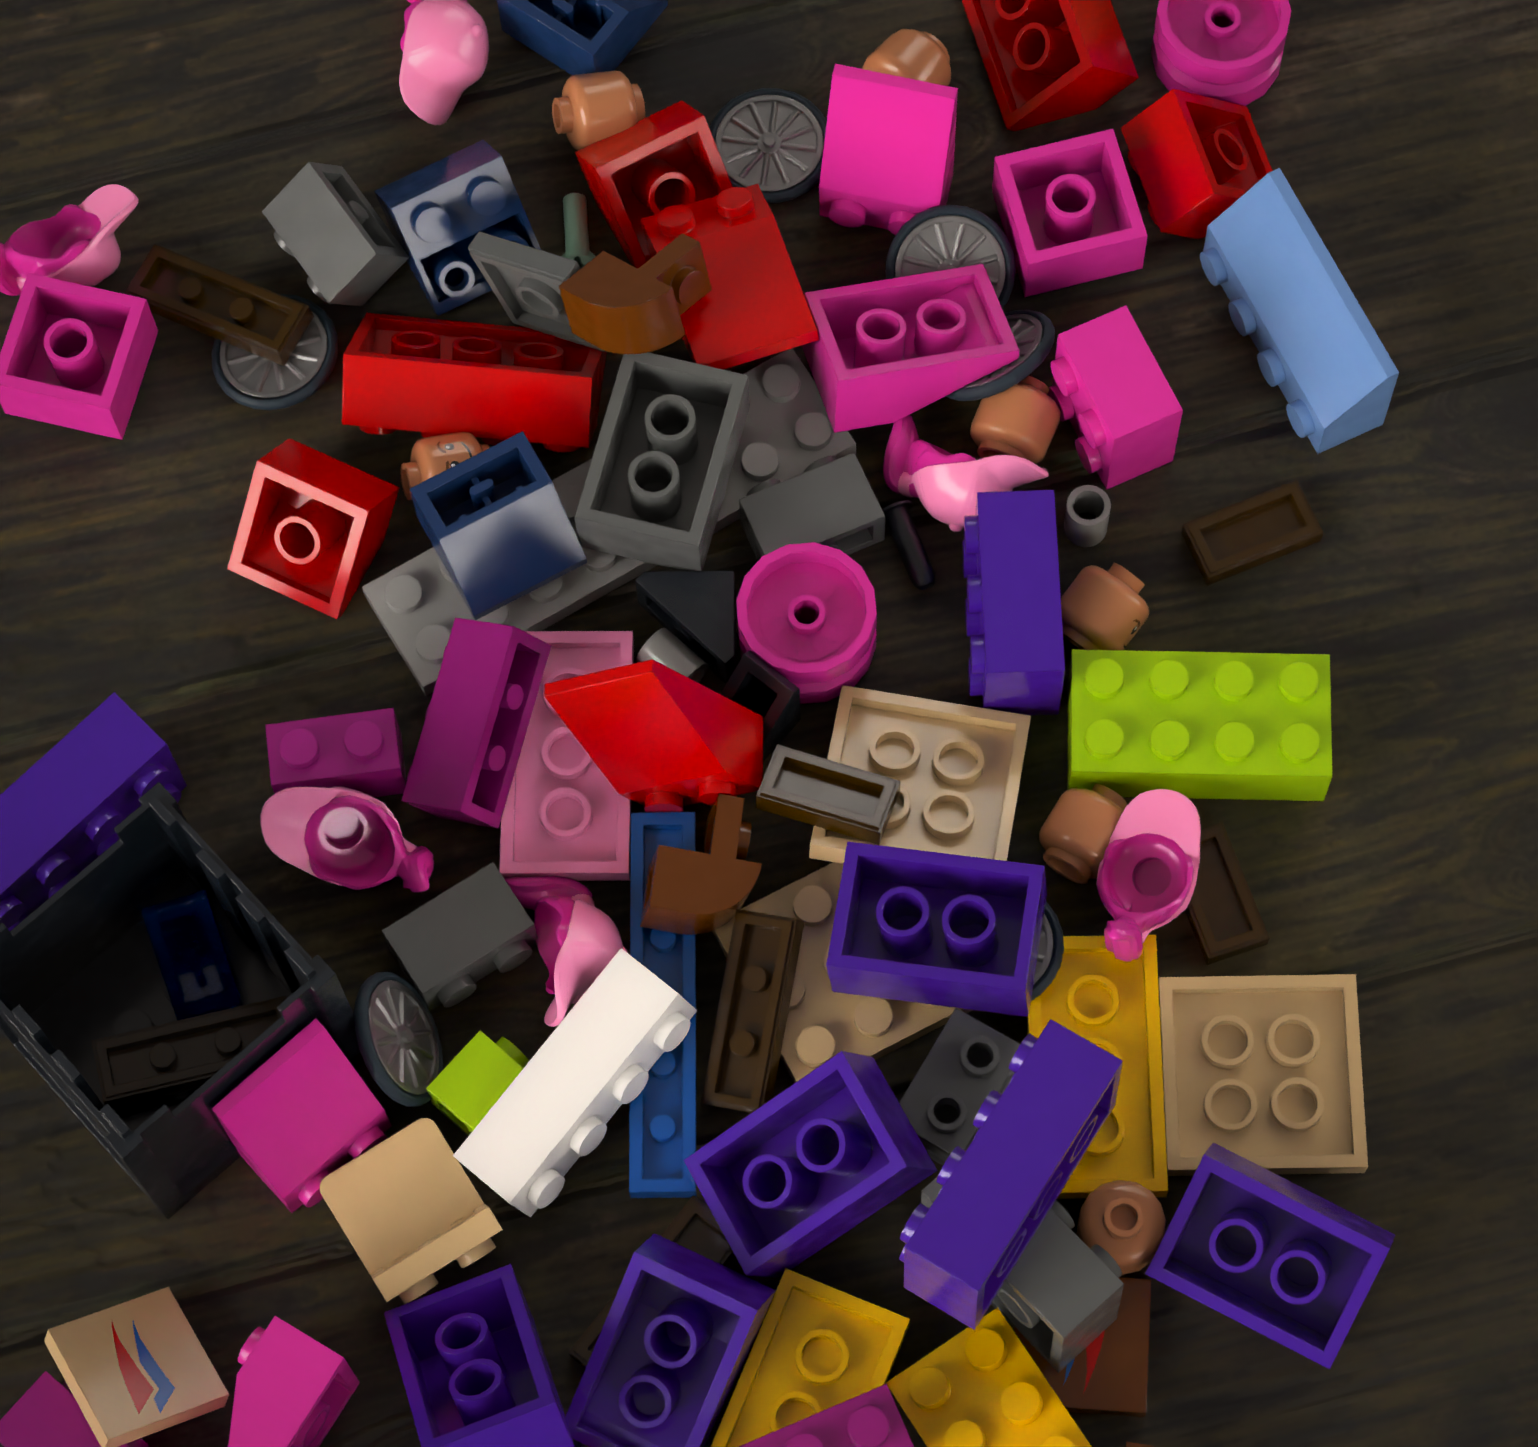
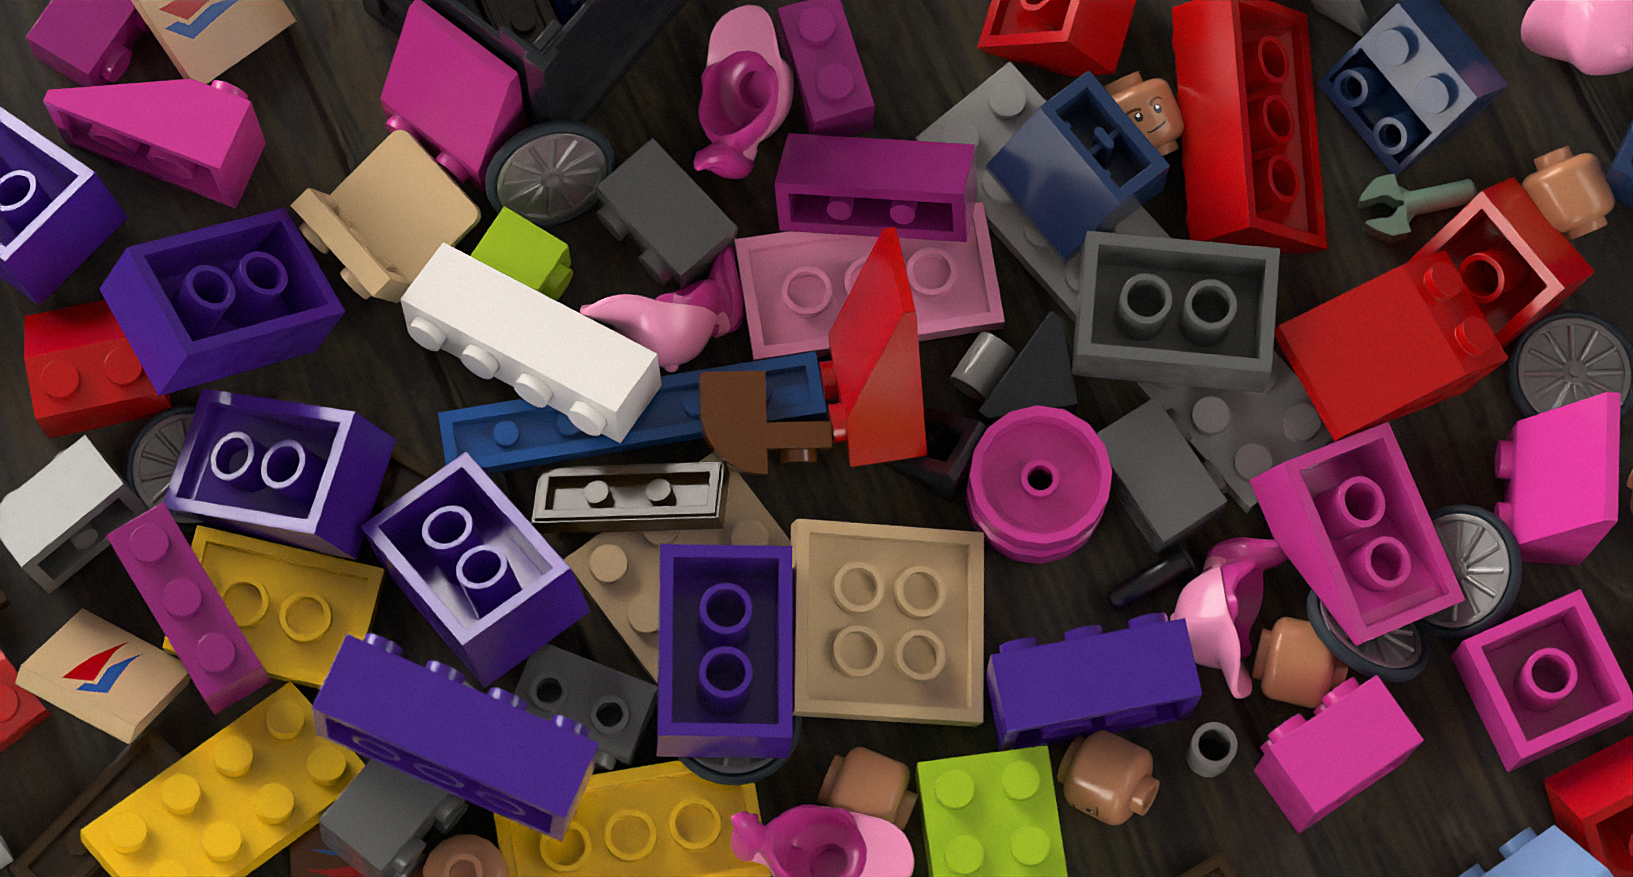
camera: 75 degrees right, 5 degrees up
dark grey tile [468,231,608,352] -> none
reddish brown brick [559,233,712,354] -> none
dark brown tile [756,744,900,845] -> none

